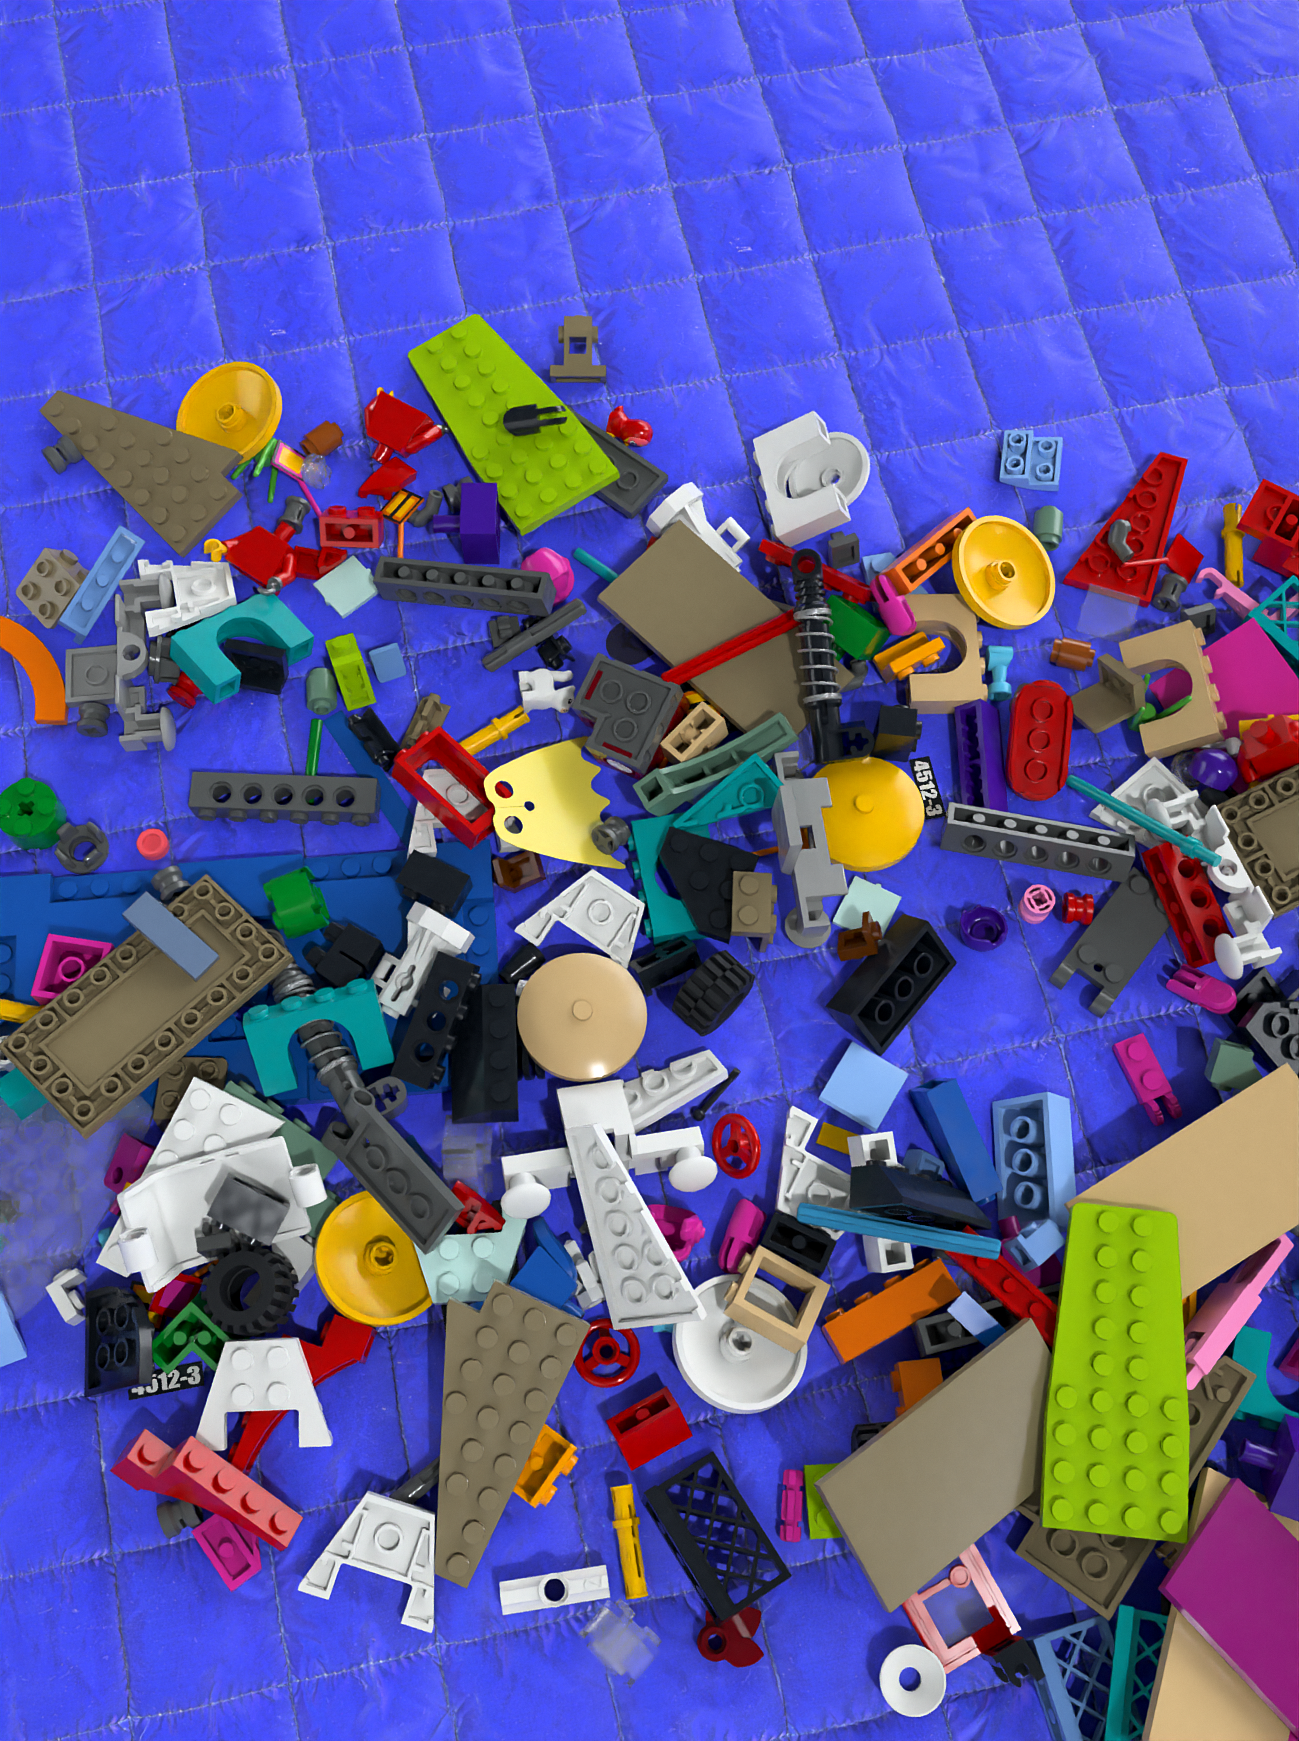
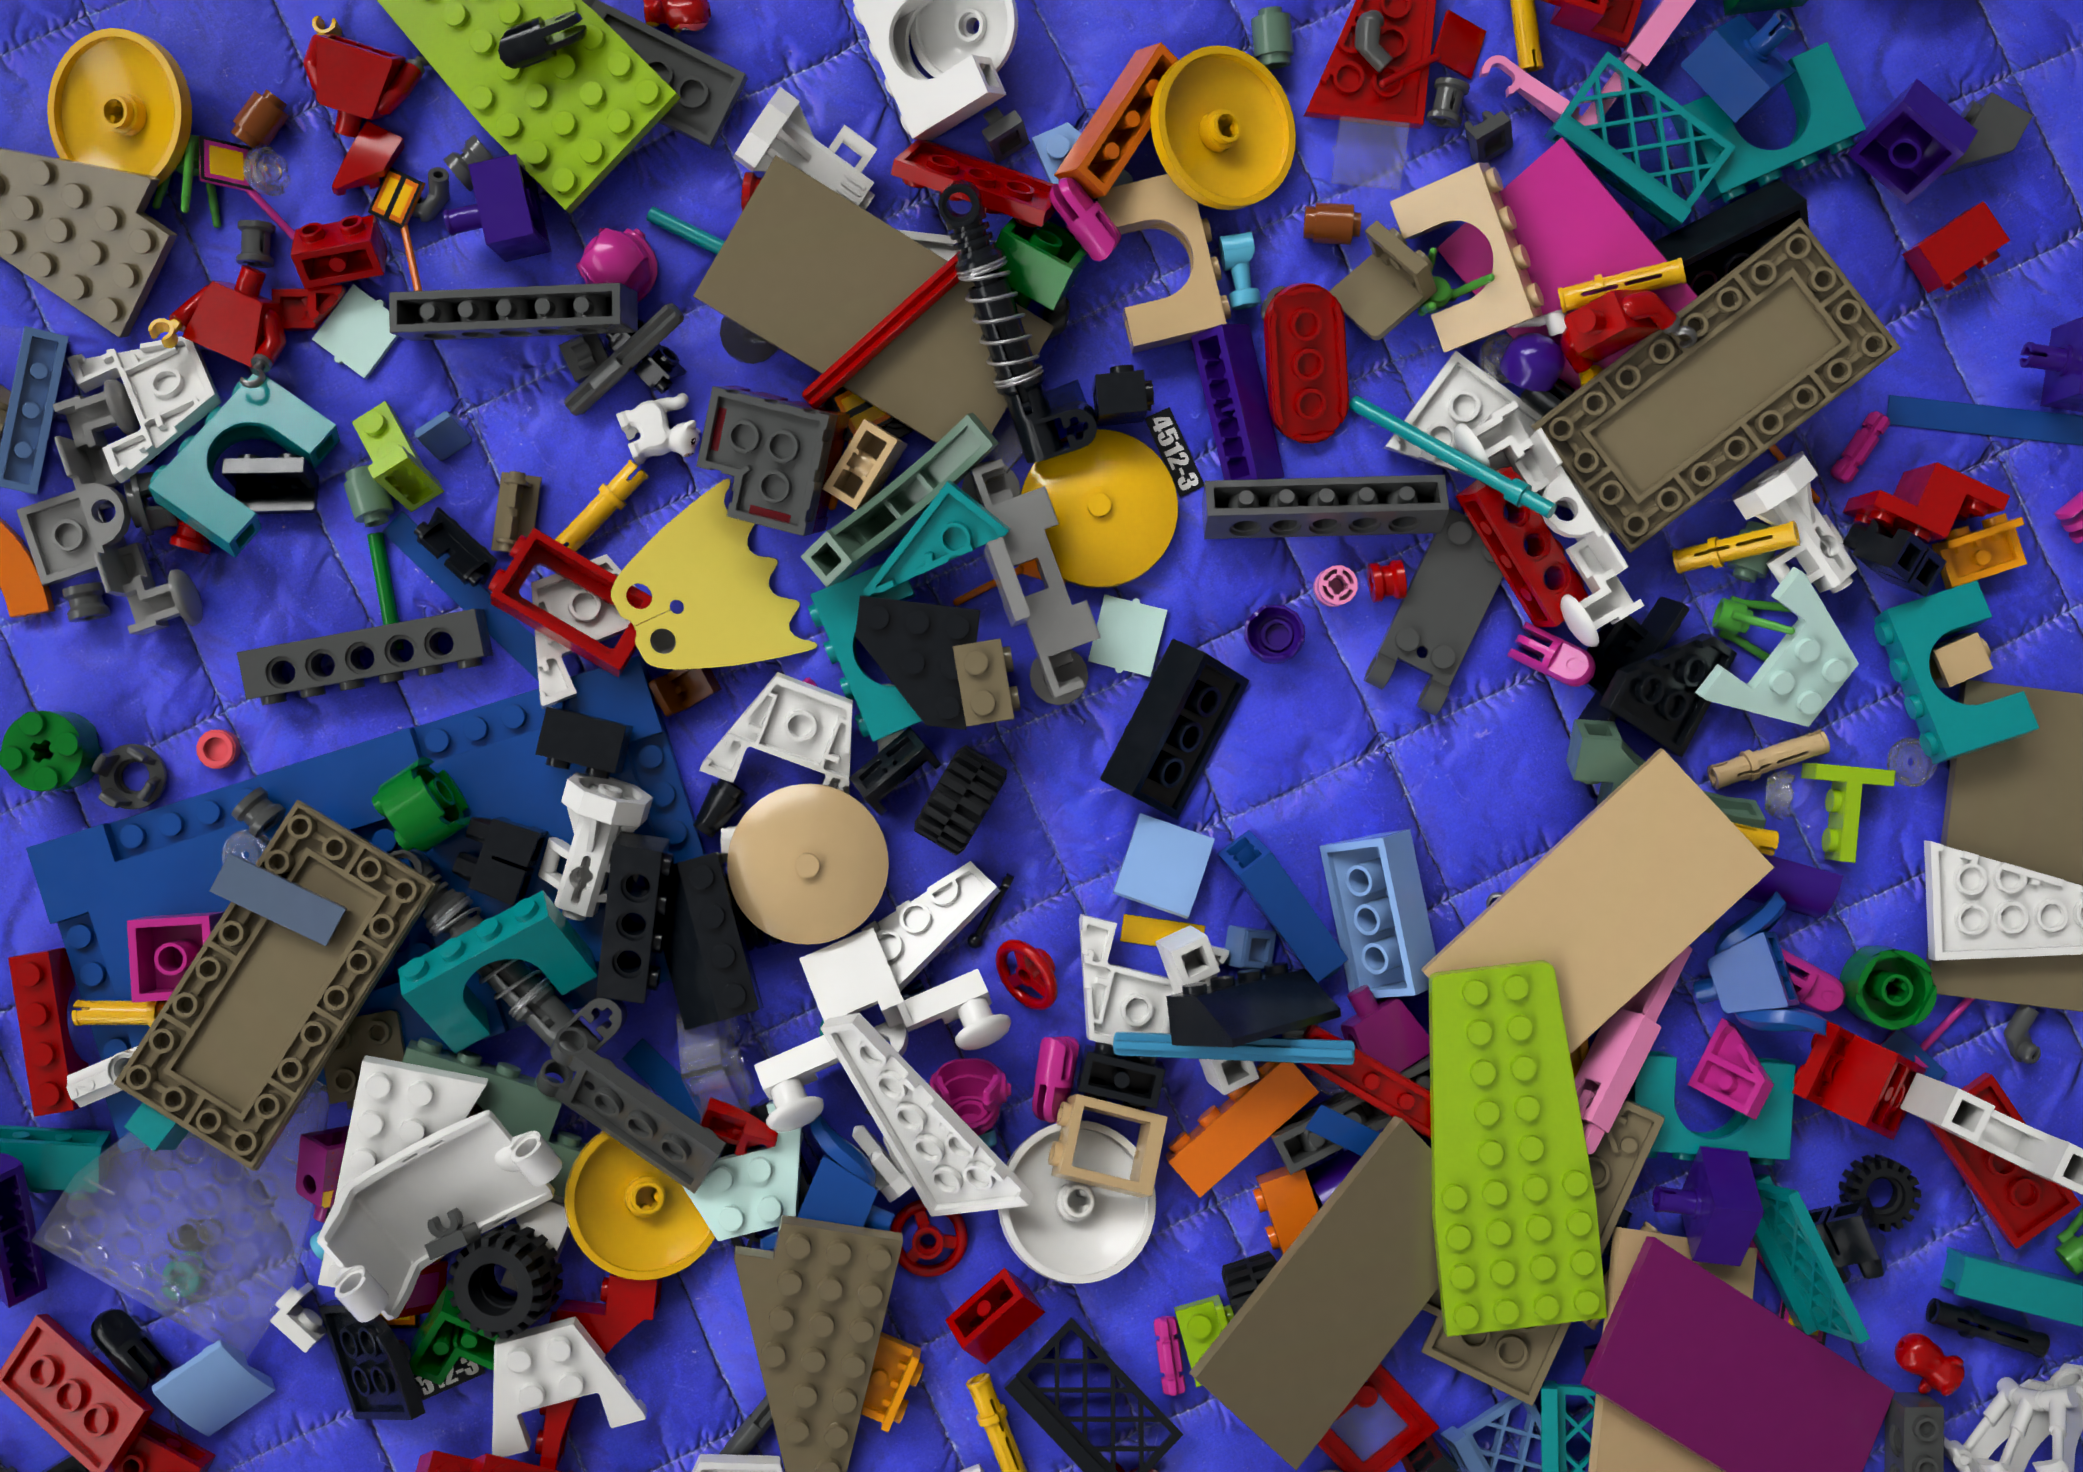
camera: 10 degrees left, 20 degrees up
black brick [207,1173,290,1247] -> none
dark grey wheel [591,816,631,855] -> none
reddish brown bracket [837,911,882,962] -> none
light orange bracket [873,631,946,684] -> none
medium blue brick [1003,1219,1066,1273] -> none
dark pink hinge [1112,1033,1183,1126] -> none

